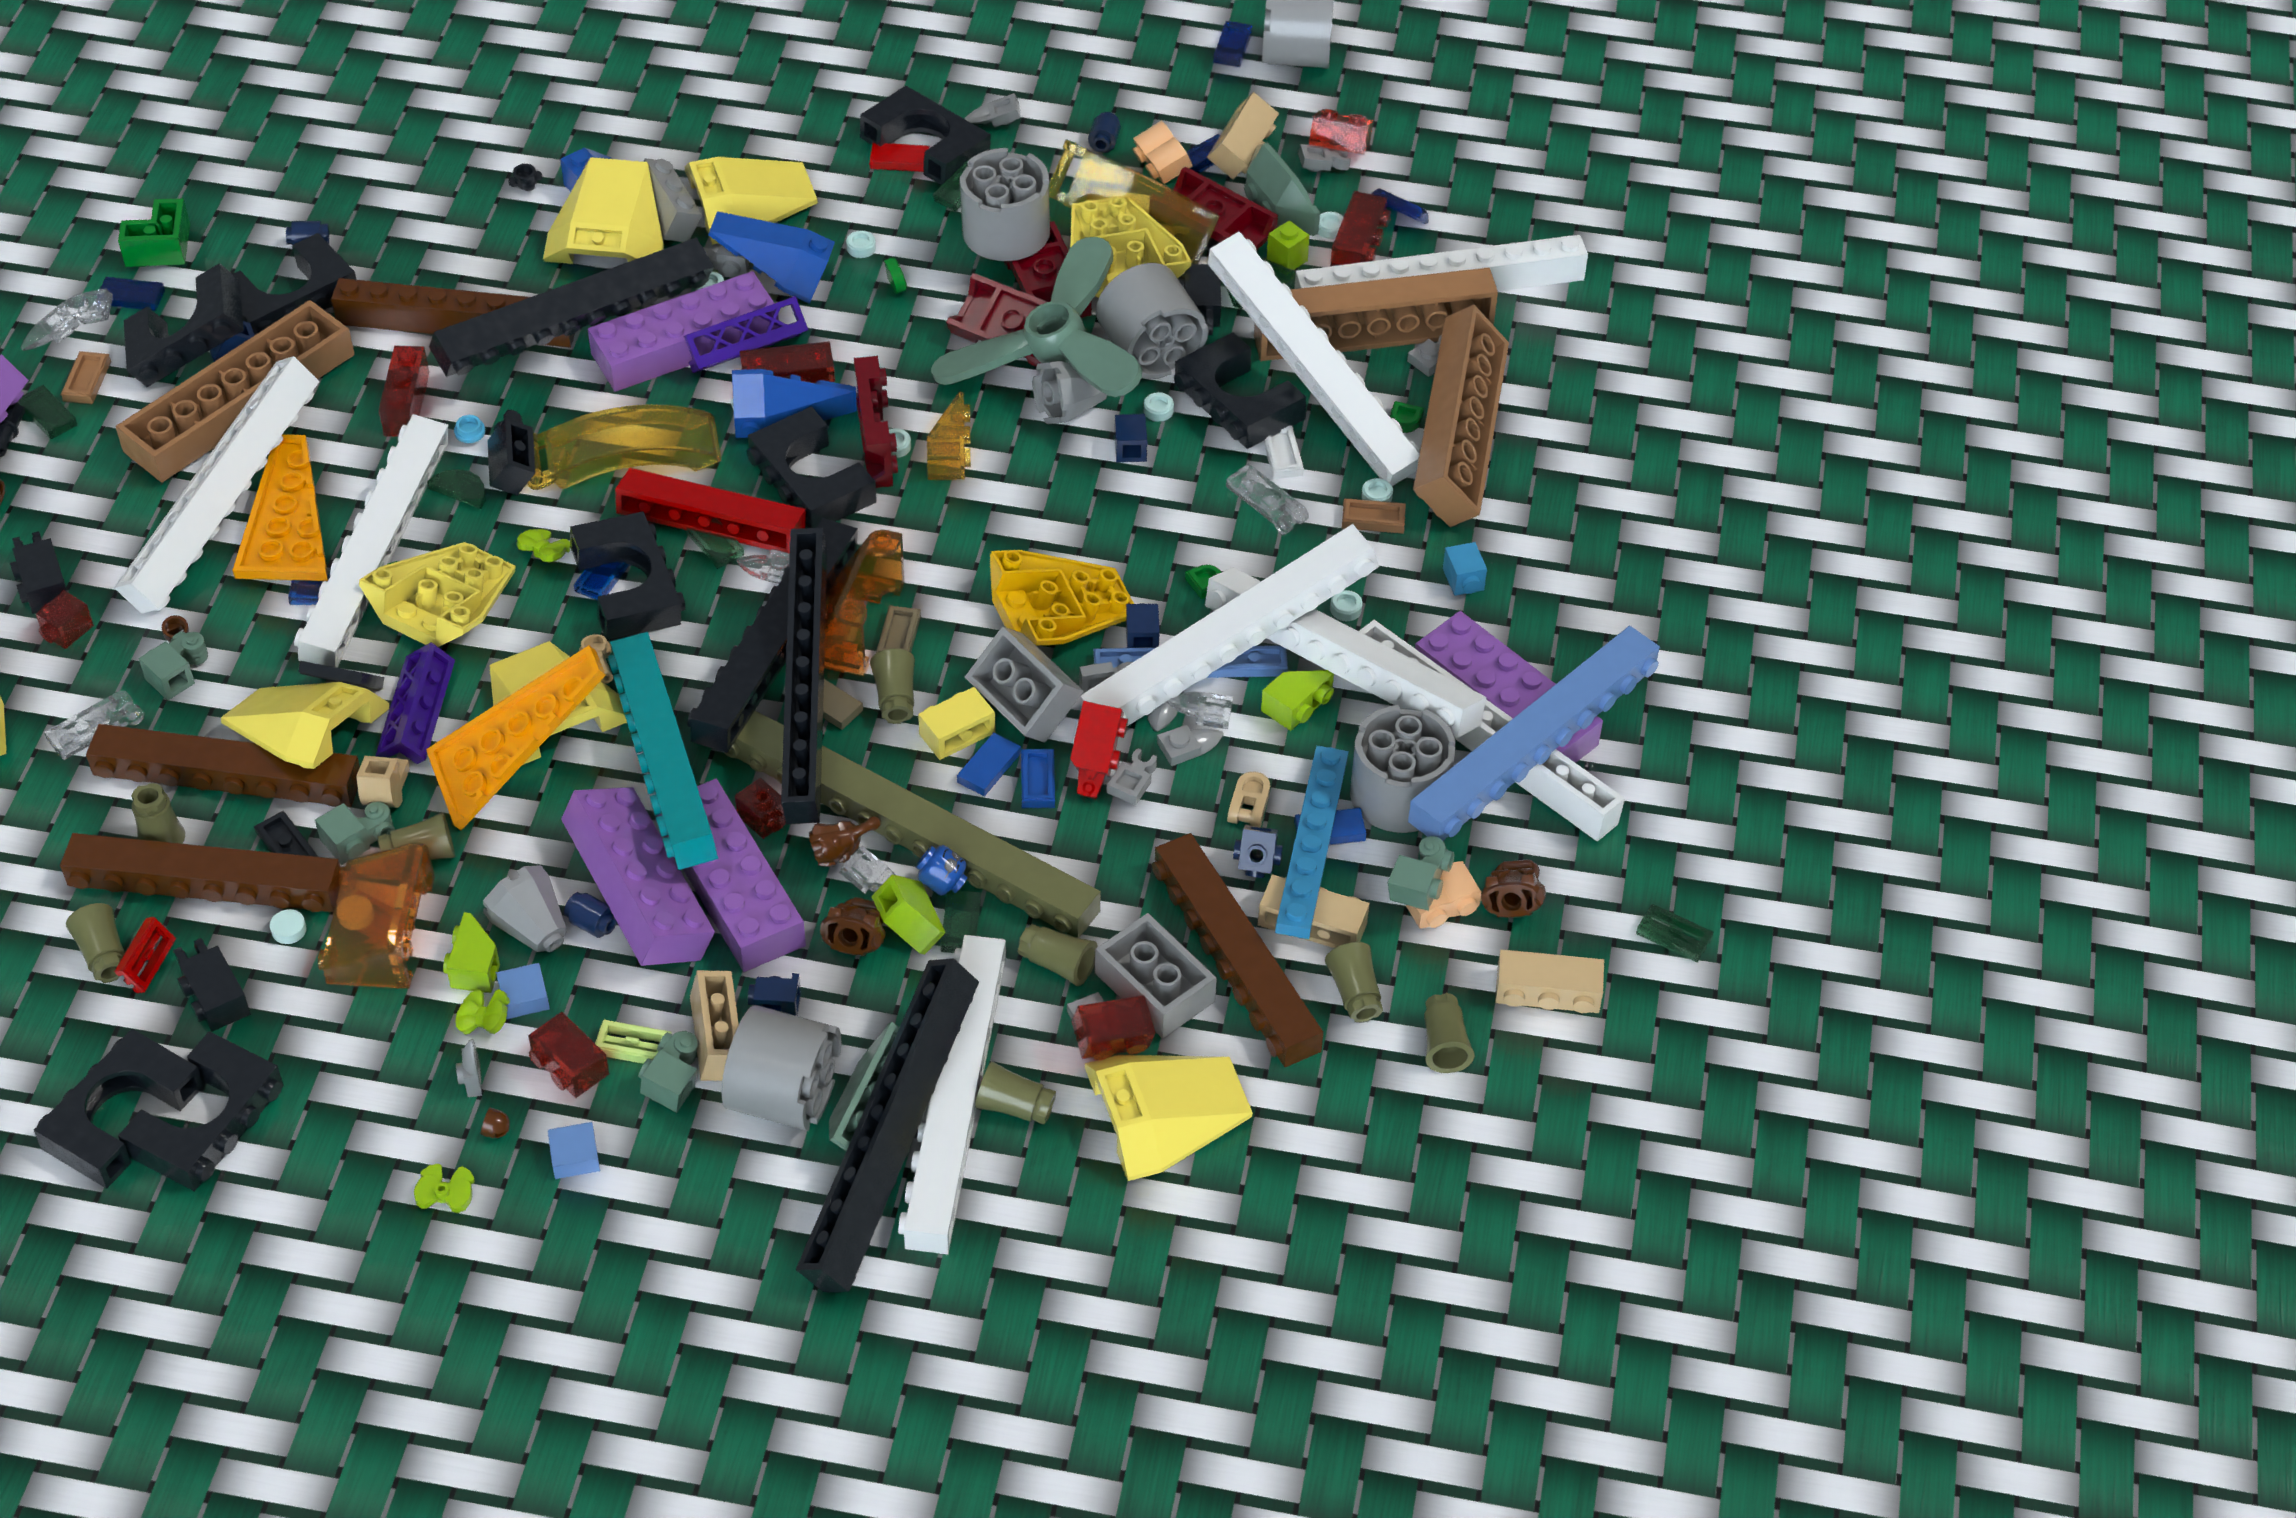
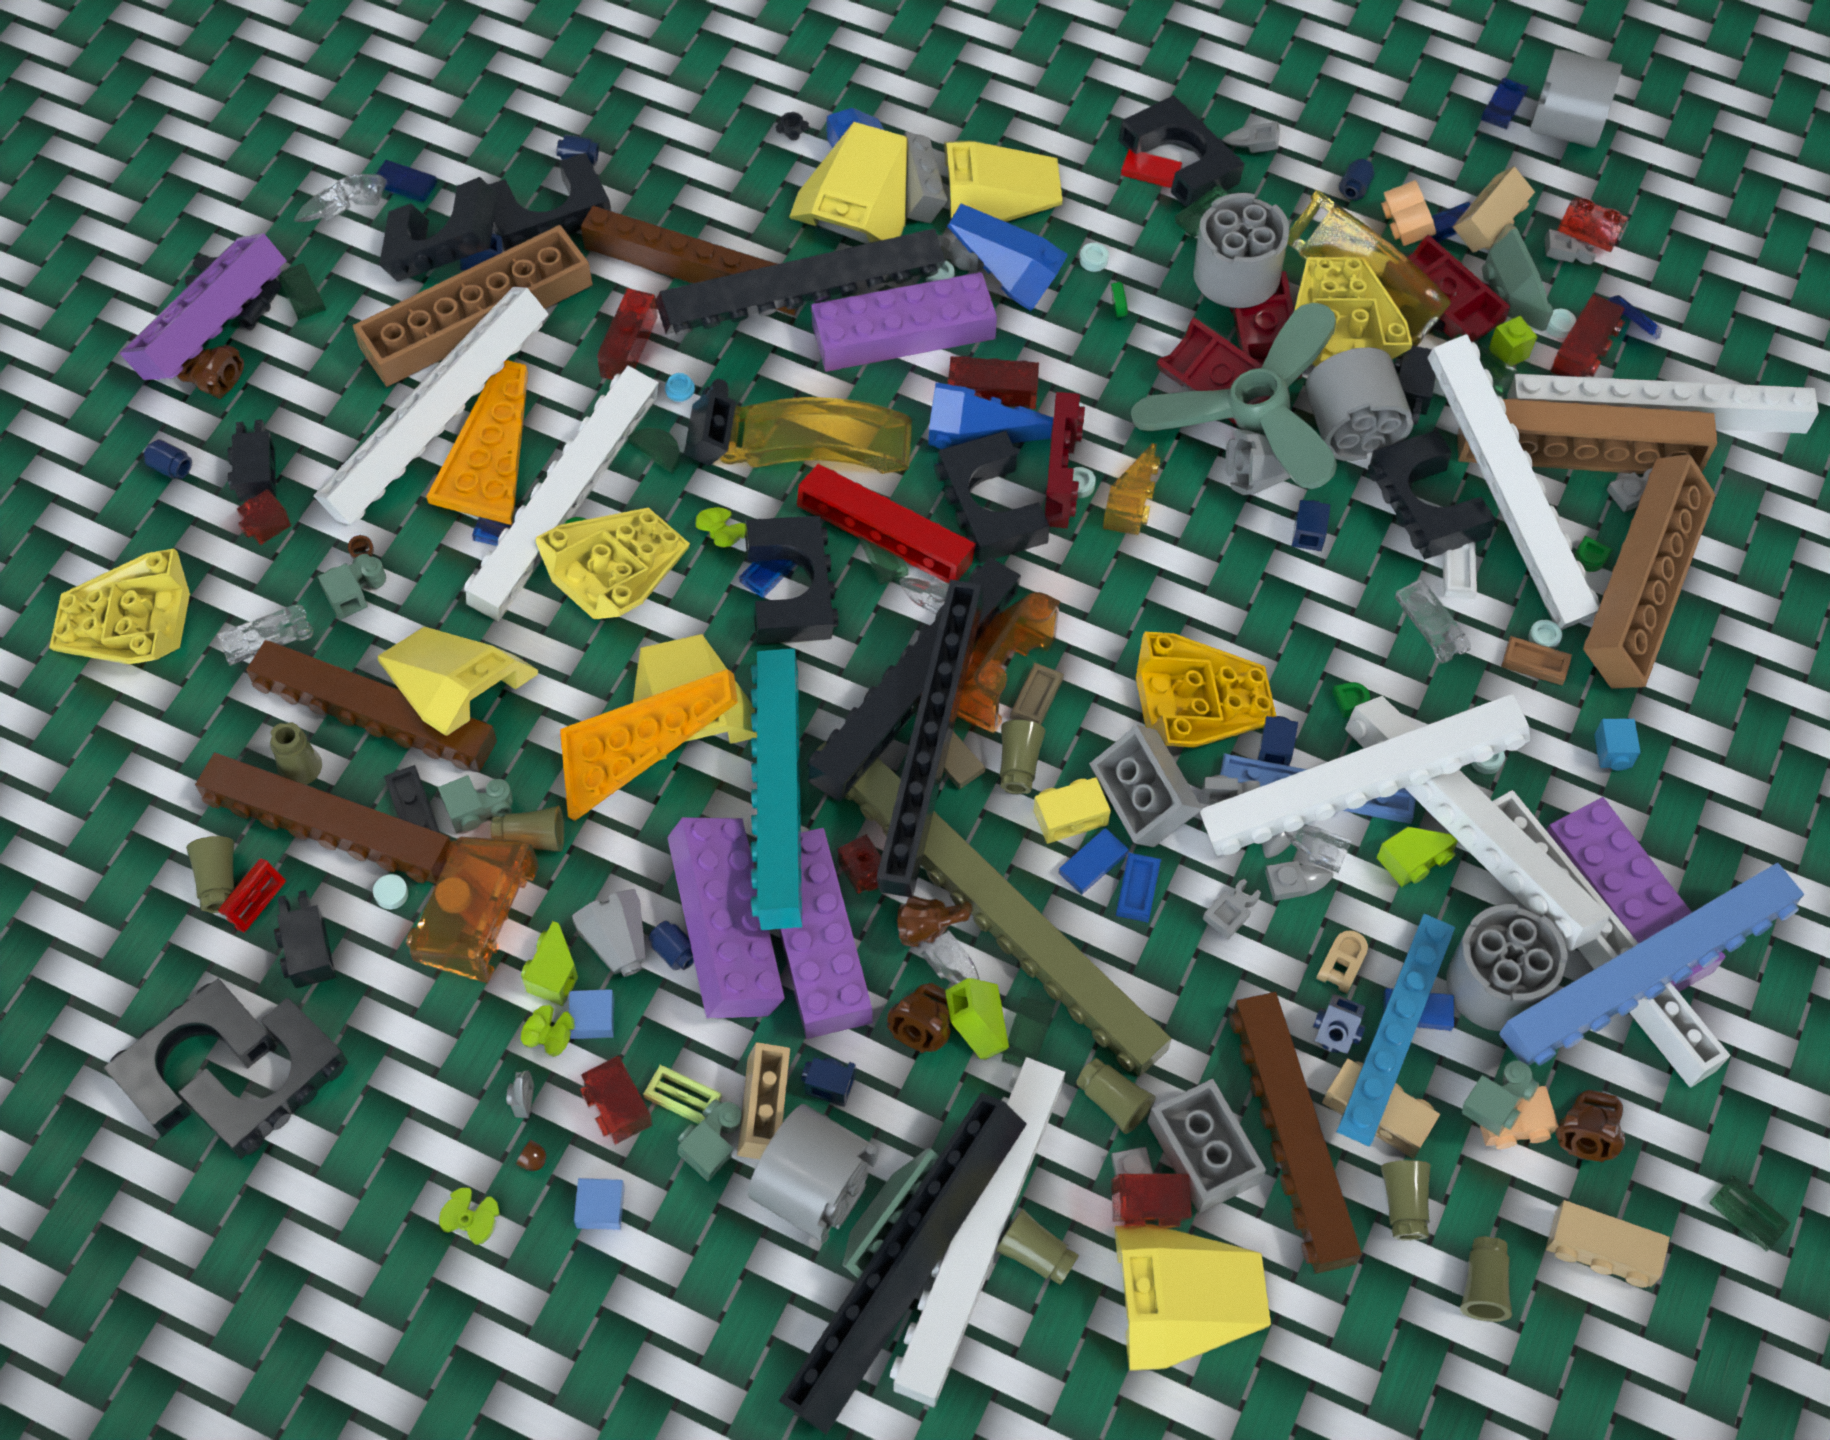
camera: 15 degrees right, 10 degrees up
medium nougat tile [61,351,111,404] -> none
green brick [118,198,190,267] -> none
black tile [298,661,385,690] -> none
tan brick [356,756,410,808] -> none
dark purple fence [375,642,455,764] -> none
tan plate [579,634,613,684] -> none
dark purple fence [684,296,809,373] -> none
blue head [915,845,968,896] -> none
red hinge [1070,701,1128,799] -> none
light aqua tile [1144,393,1174,422] -> none

